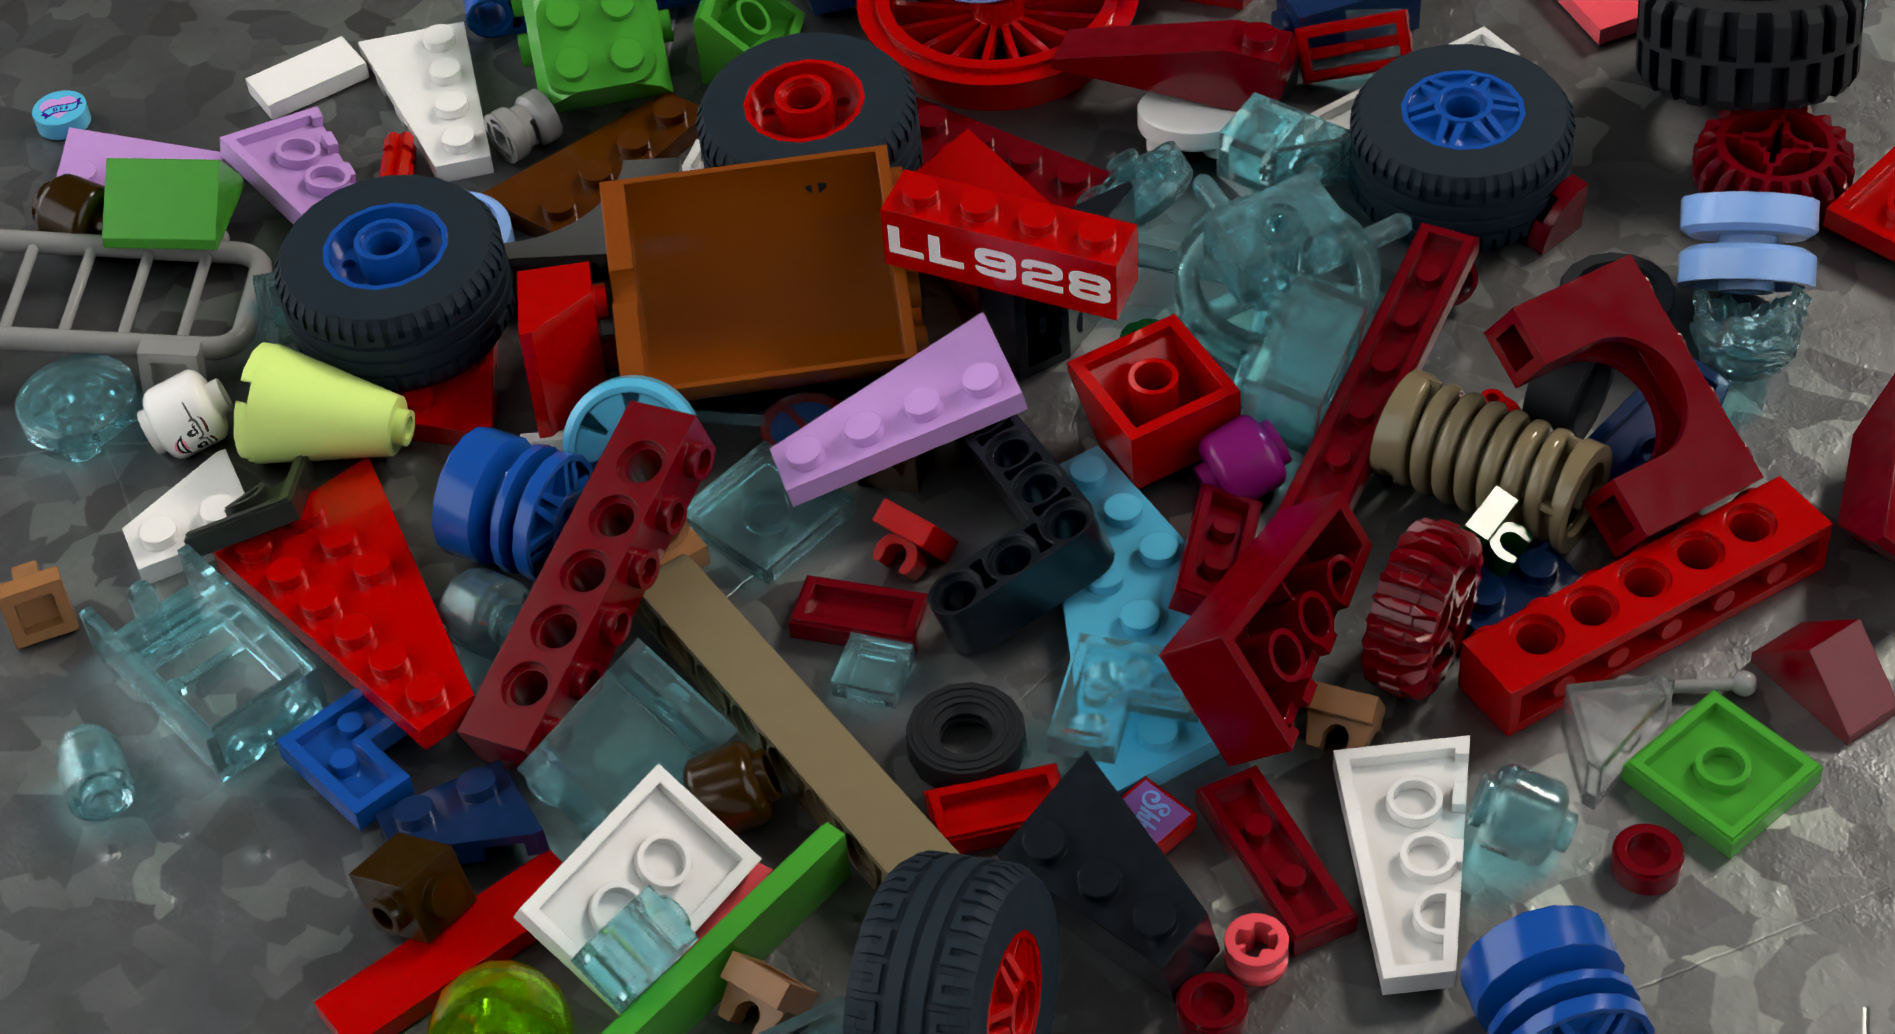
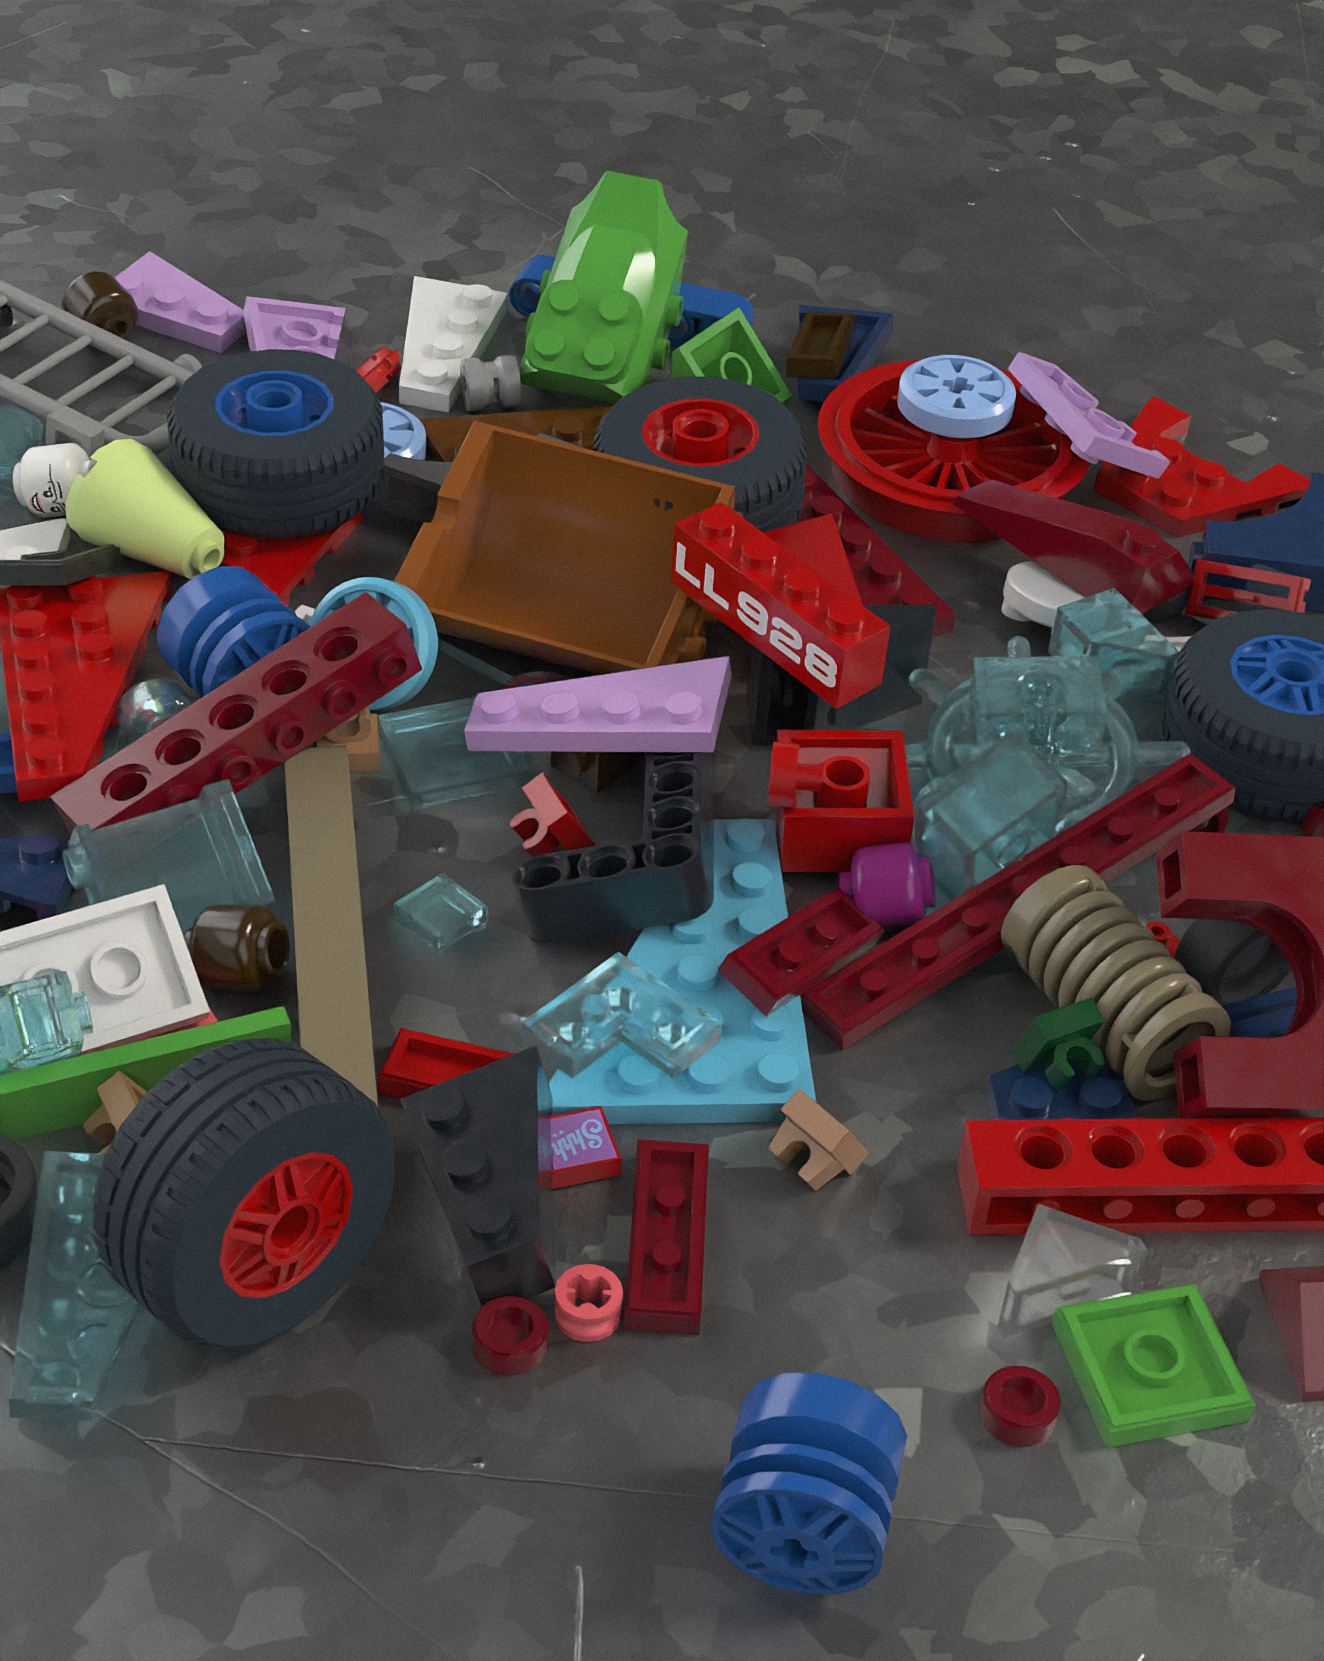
camera: 20 degrees right, 5 degrees down
medium azure tile [32,90,91,140] -> none
bright green slope [102,158,245,250] -> none
white tile [245,36,369,120] -> none
red slope [517,261,619,438] -> none
dark red tile [788,575,932,658] -> none
black tyre [906,682,1027,789] -> none
clear light blue tile [1076,141,1193,228] -> none
dark red wedge [1159,491,1373,767] -> none
white wing [1333,735,1470,995] -> none
dark red gear [1360,517,1484,701] -> none
clear light blue head [1467,764,1578,866] -> none
light grey hinge [1613,670,1758,704] -> none
none -> red tile [768,741,824,809]

